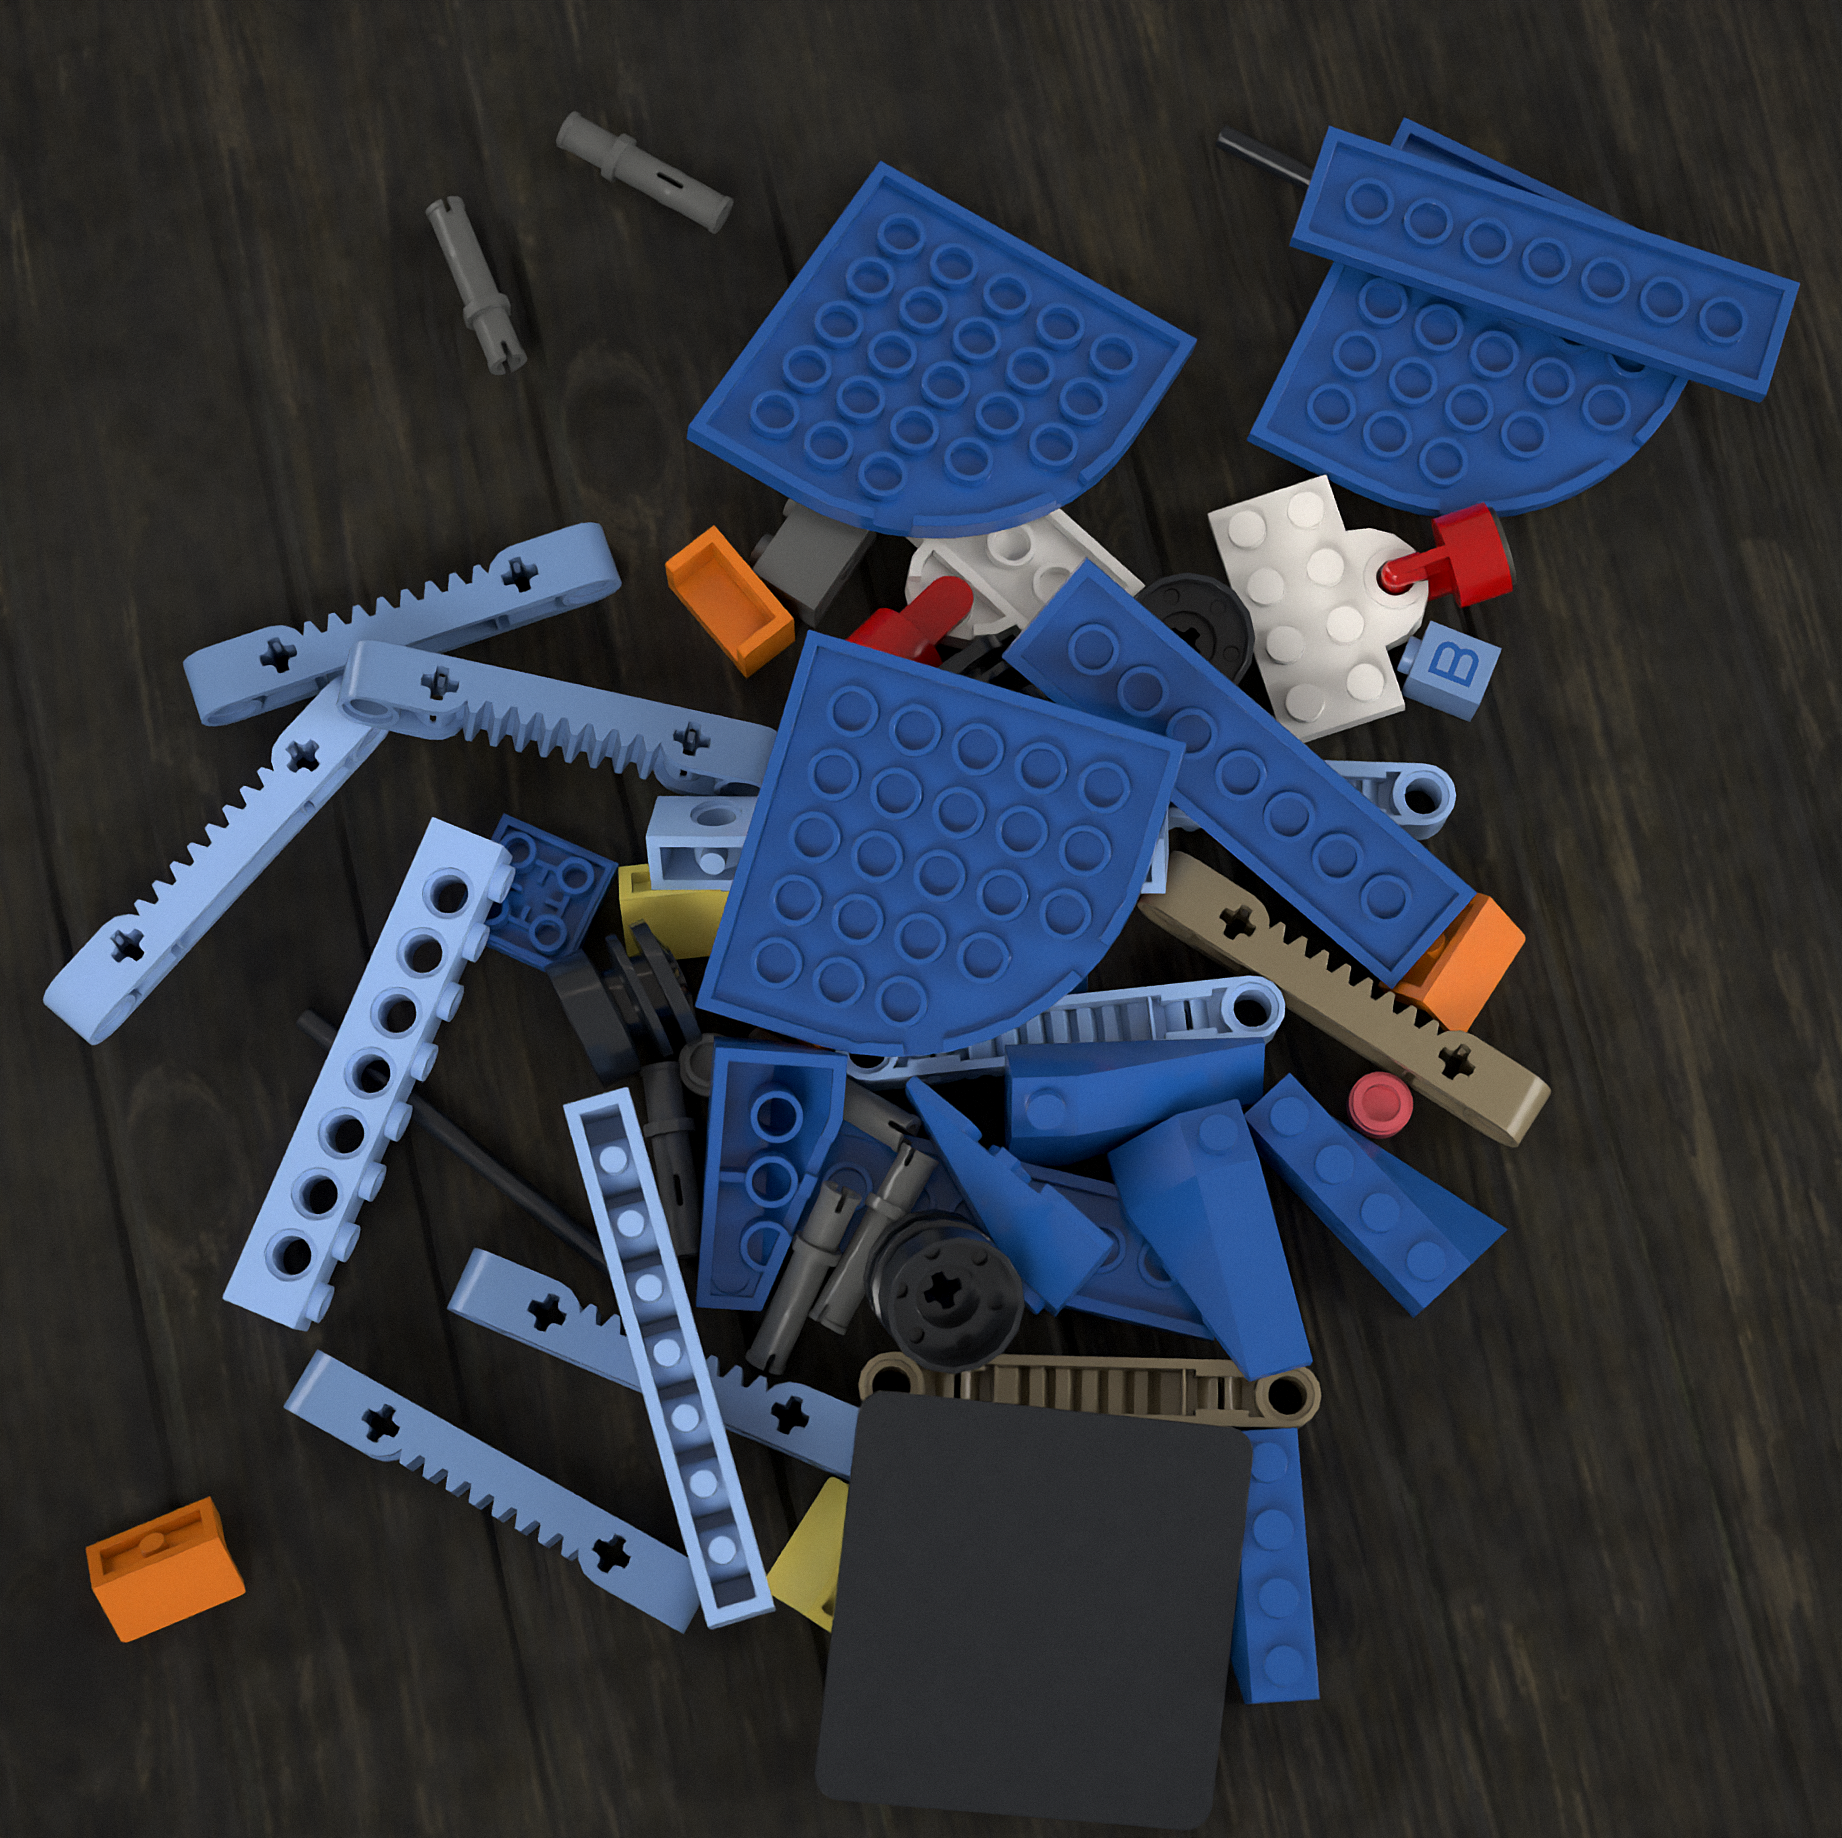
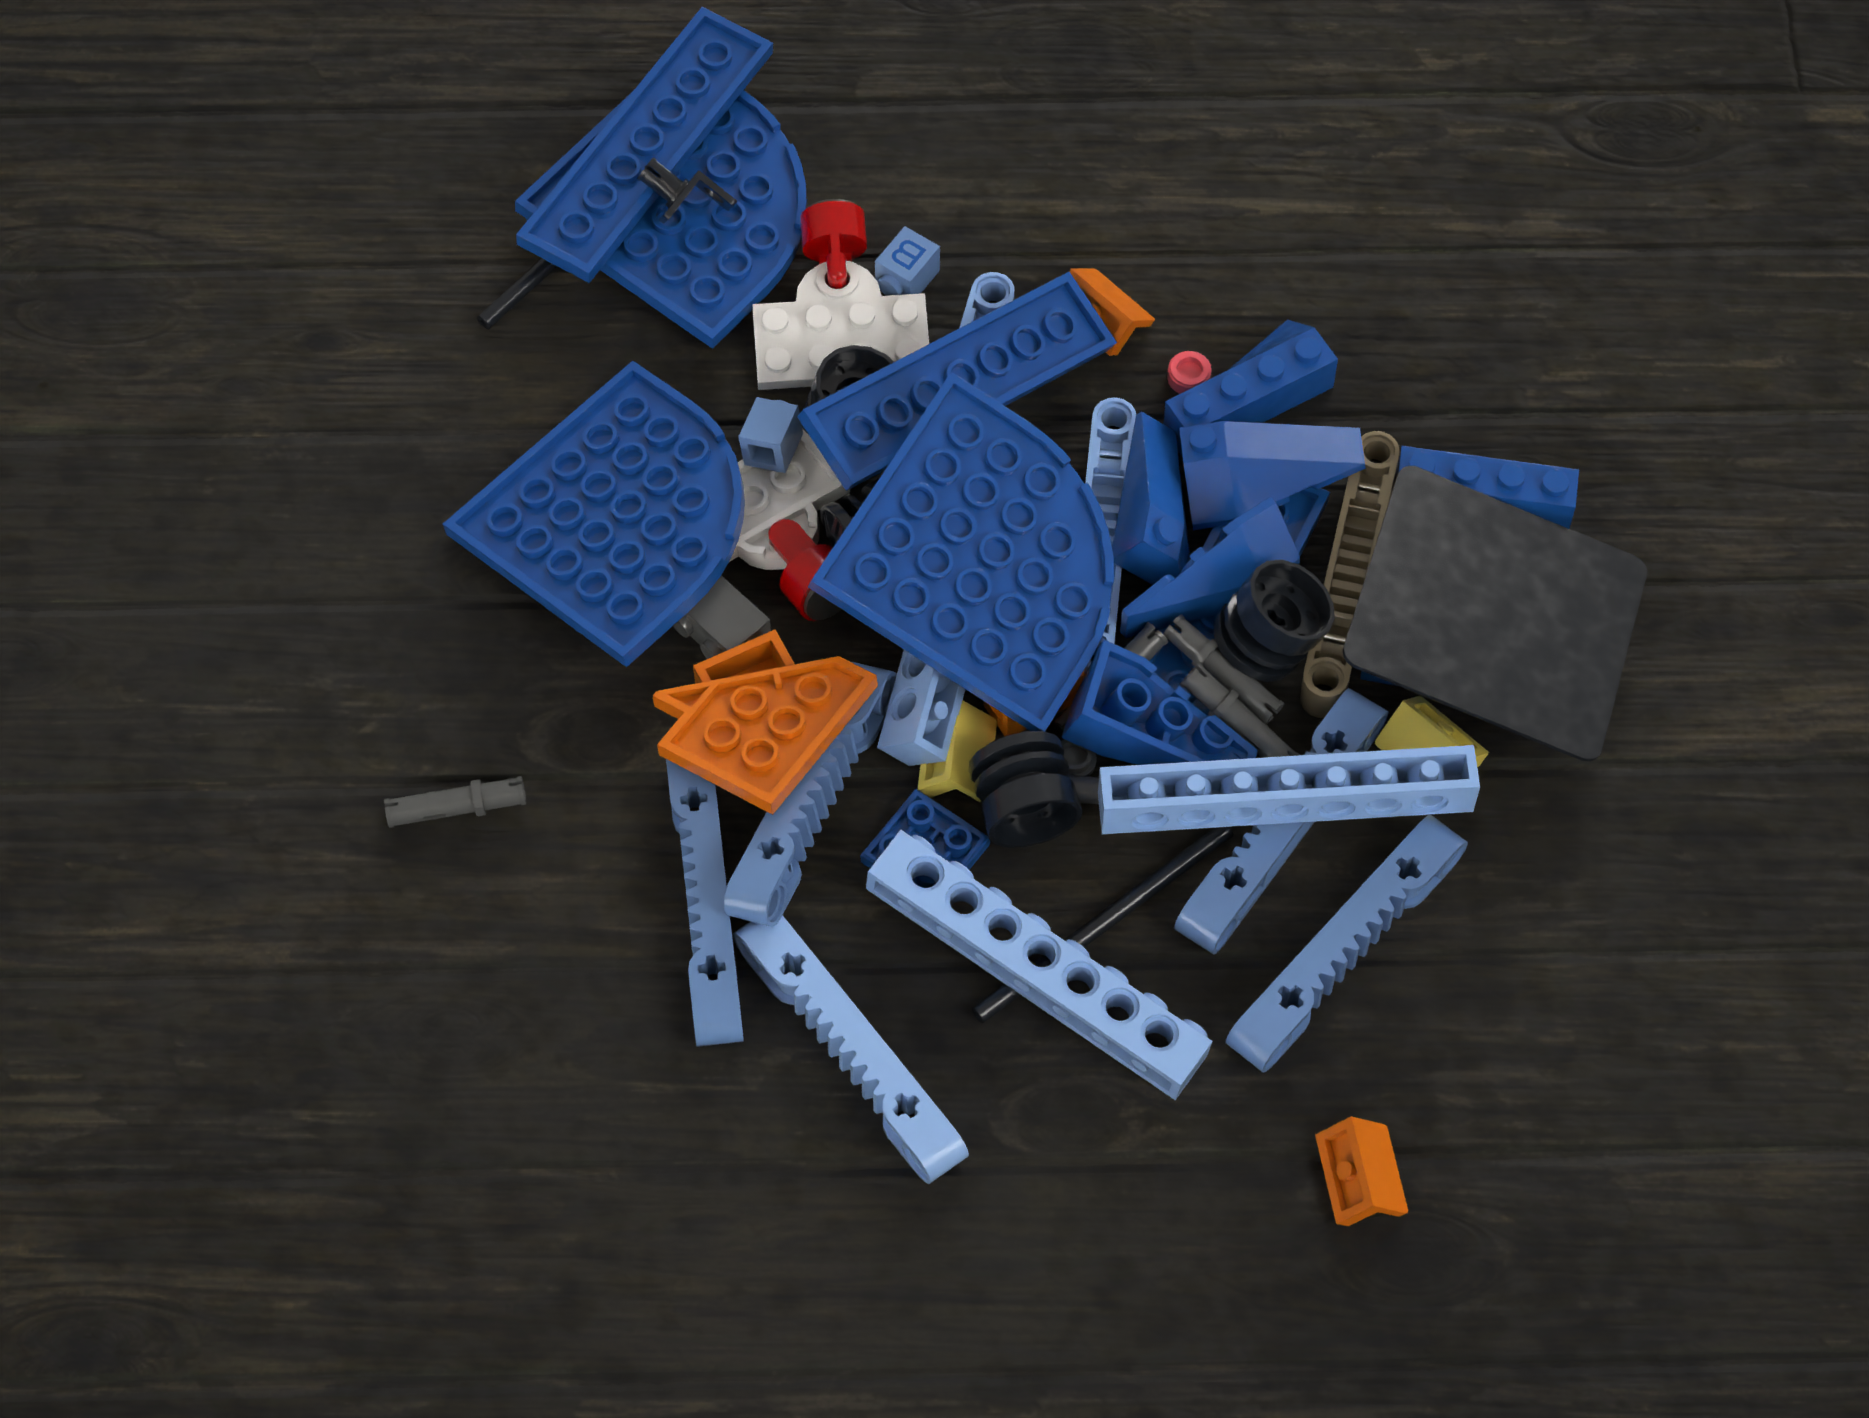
camera: 75 degrees left, 15 degrees down
dark grey pin [556,111,733,234] -> none
dark tan gear [1137,850,1551,1148] -> none
none -> black bracket [637,157,737,224]
none -> orange wing [653,656,878,815]
none -> medium blue brick [739,397,803,473]

